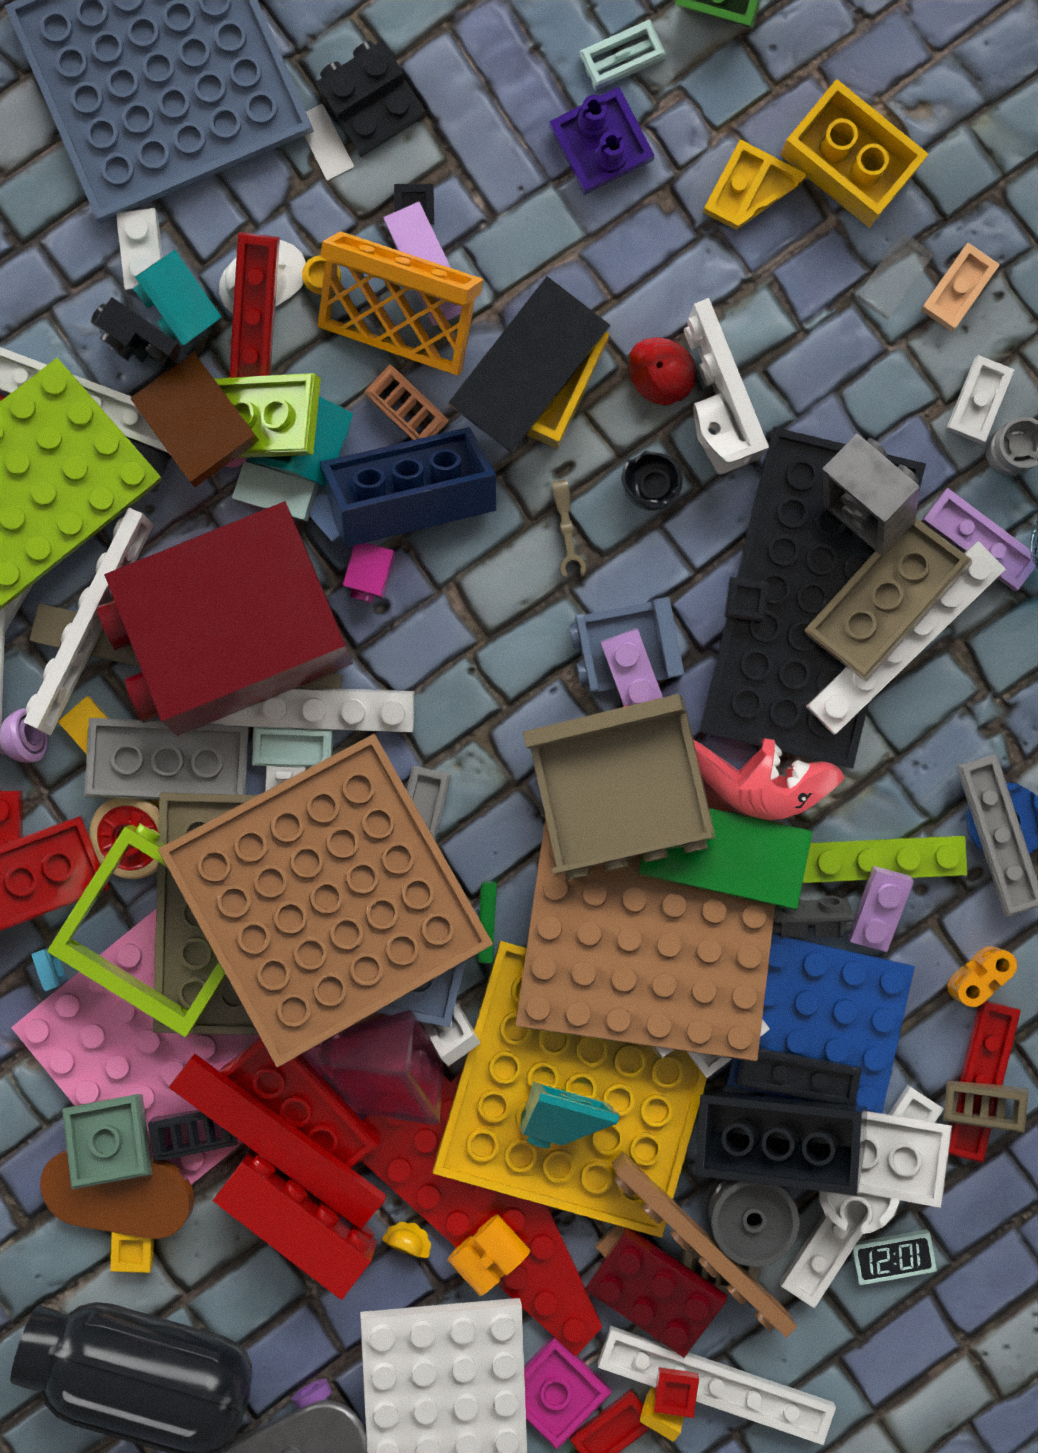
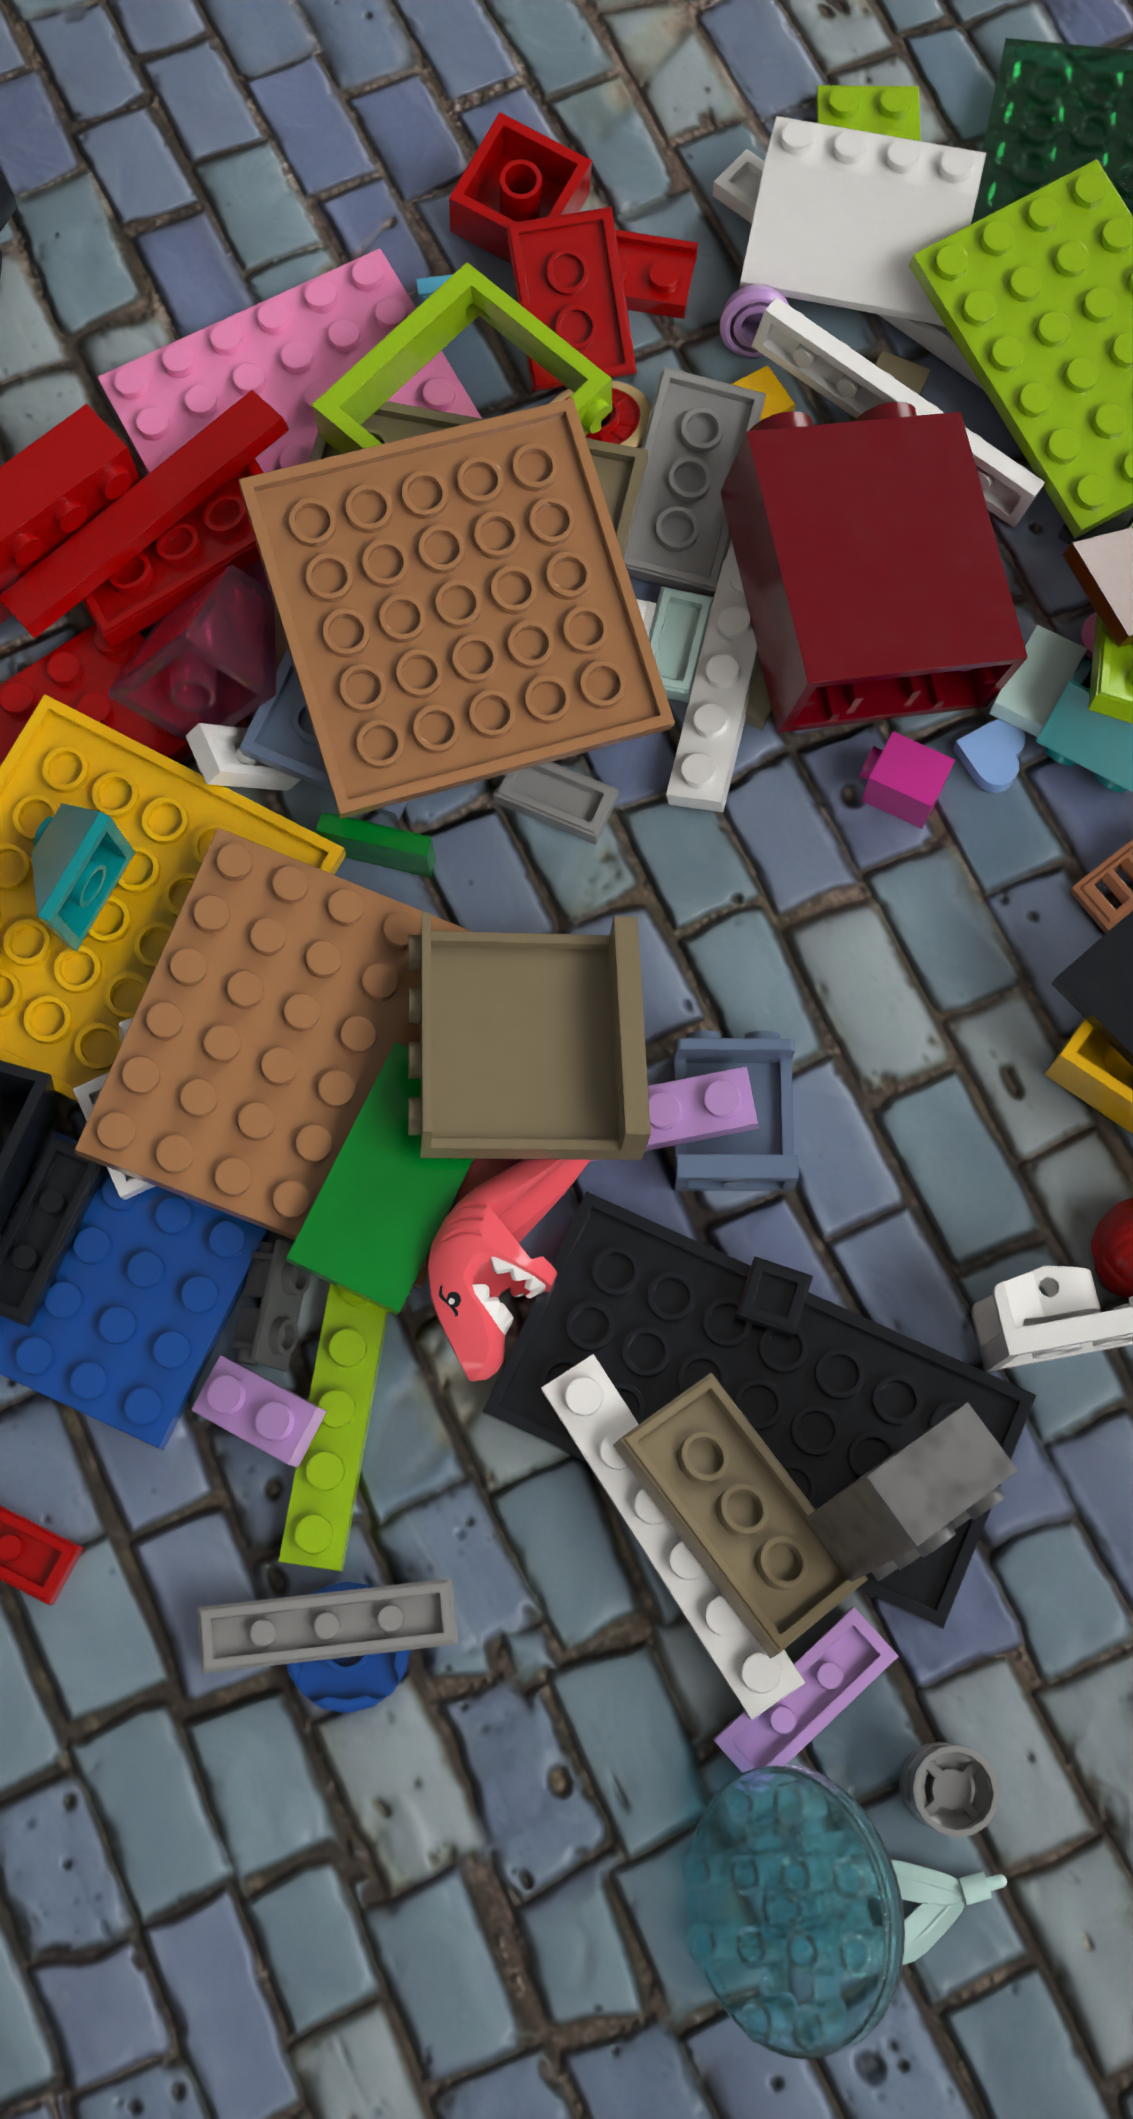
camera: 105 degrees right, 15 degrees down
dark orange tile [40,1149,194,1239] -> none
sand green tile [62,1094,153,1189] -> none
yellow plate [110,1232,154,1273] -> none
black slope [148,1110,238,1161] -> none
dark blue slope [320,427,496,548] -> none
dark tan piece [552,480,586,579] -> none
black hair [621,451,683,511] -> none
white plate [946,355,1014,445] -> none
light orange piece [947,946,1017,1007] -> none

